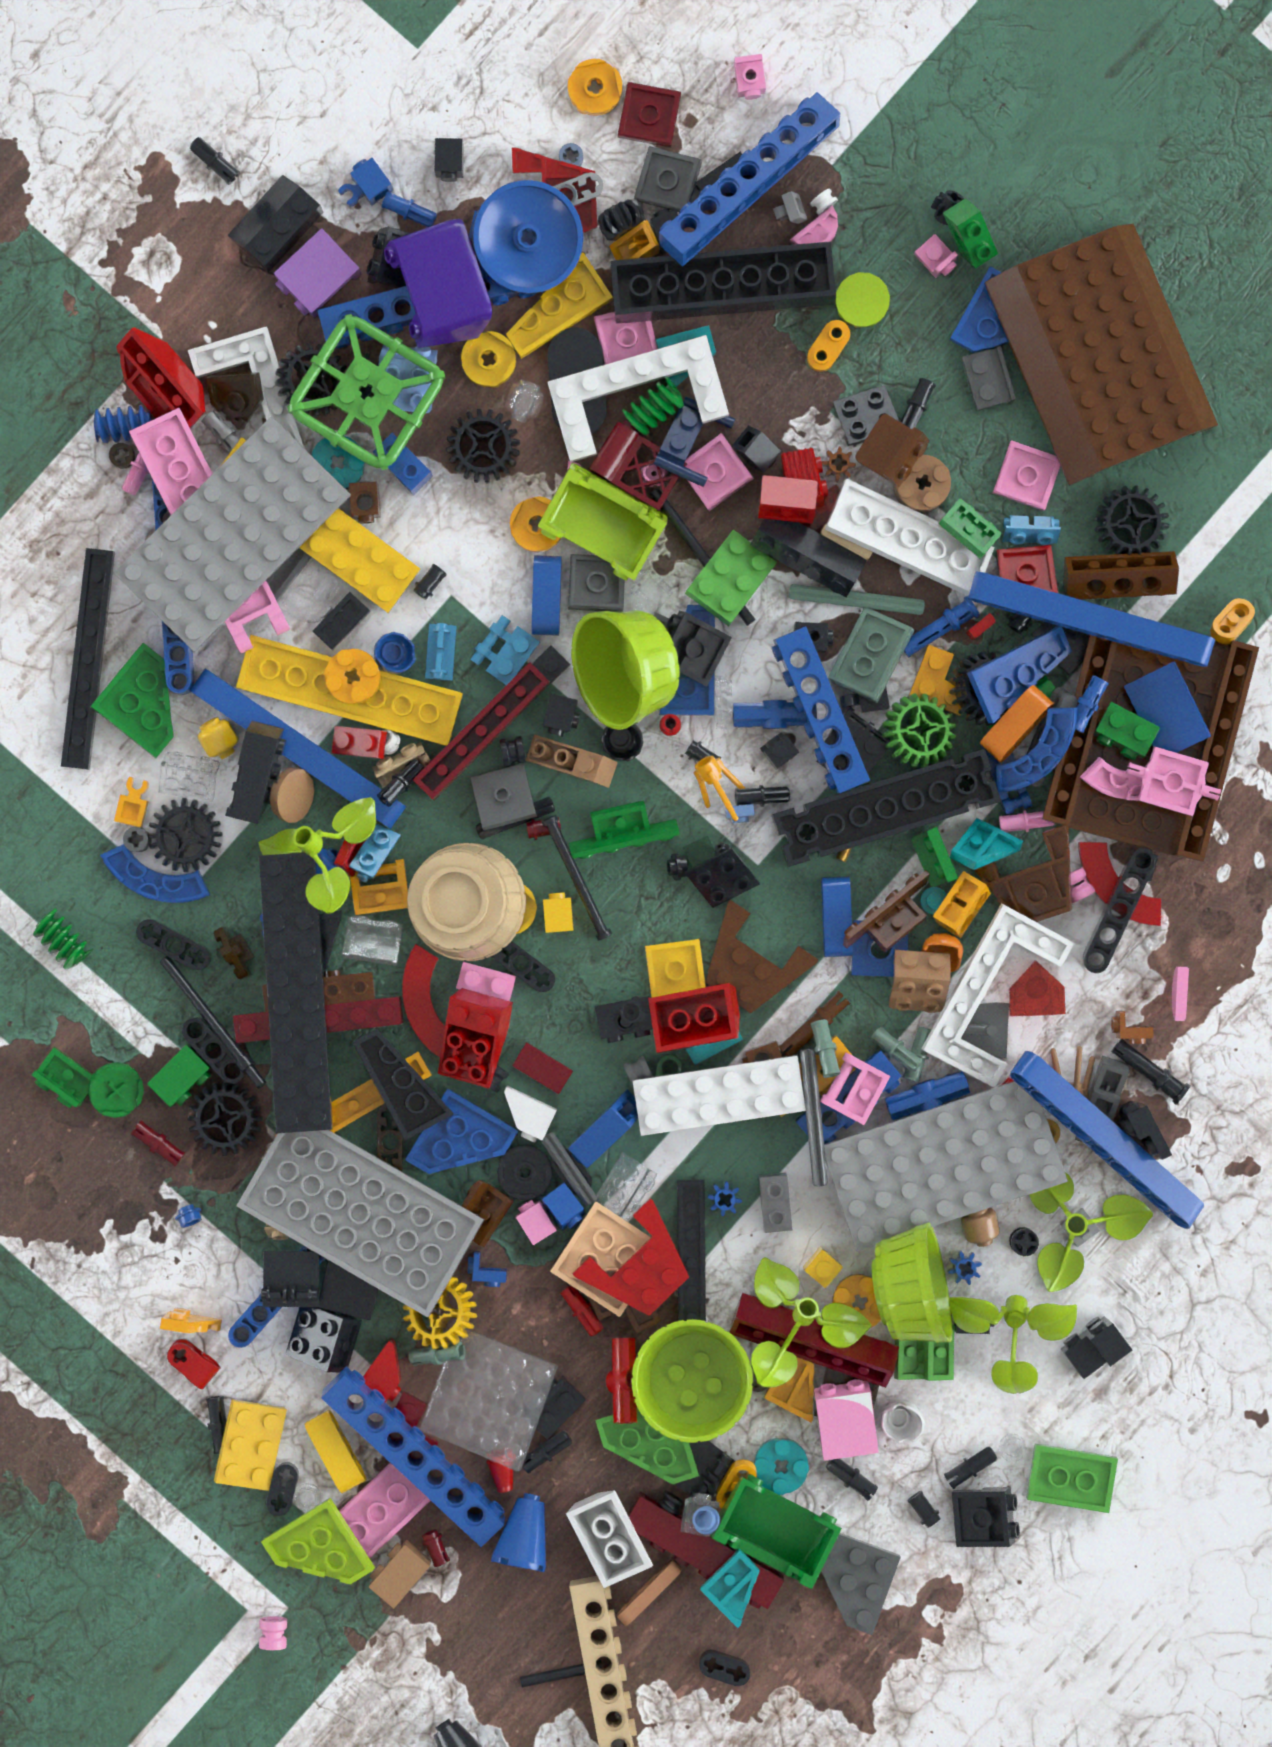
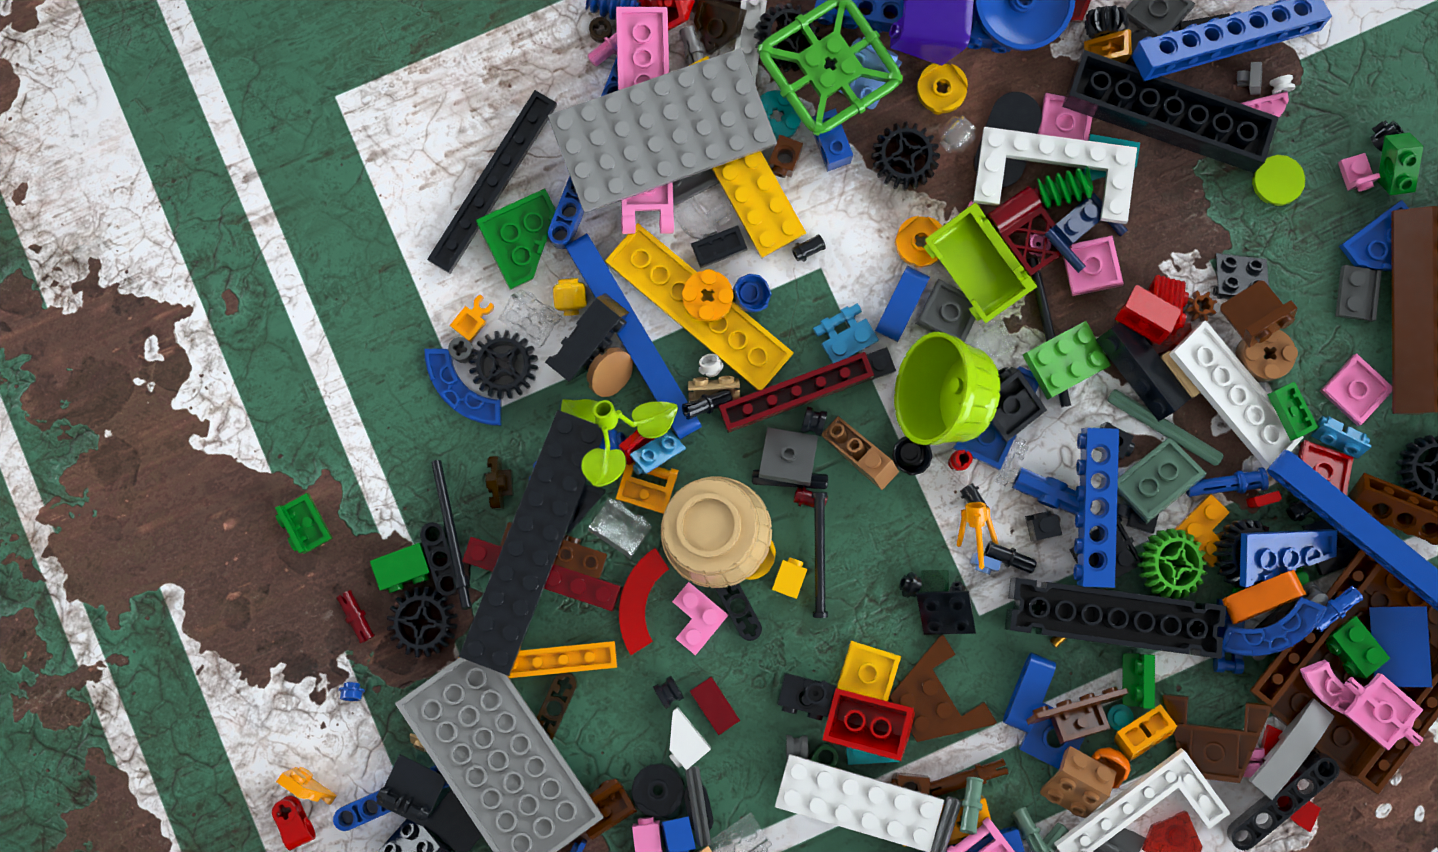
camera: 25 degrees right, 5 degrees down
green piece [33,908,93,970] -> none
green tile [88,1062,144,1118] -> none
black beam [136,919,211,970] -> none
plate [331,726,387,759] -> none
black wedge [352,1029,454,1140] -> none
blue plate [405,1088,519,1174] -> none
dark azure hinge [425,623,457,681] -> none
red slope [438,988,513,1088] -> none
yellow wing [506,252,613,359] -> none
black brick [543,693,581,737] -> none
blue slope [568,1089,638,1168] -> none
green bracket [569,800,680,859] -> none
black brick [731,425,782,473] -> none
light orange plate [807,320,850,372] -> none
black axle [900,378,936,429] -> none
teal wing [950,818,1023,870] -> none
bright pink axle [999,811,1054,833] -> none
none -> light grey slope [1249,698,1335,800]

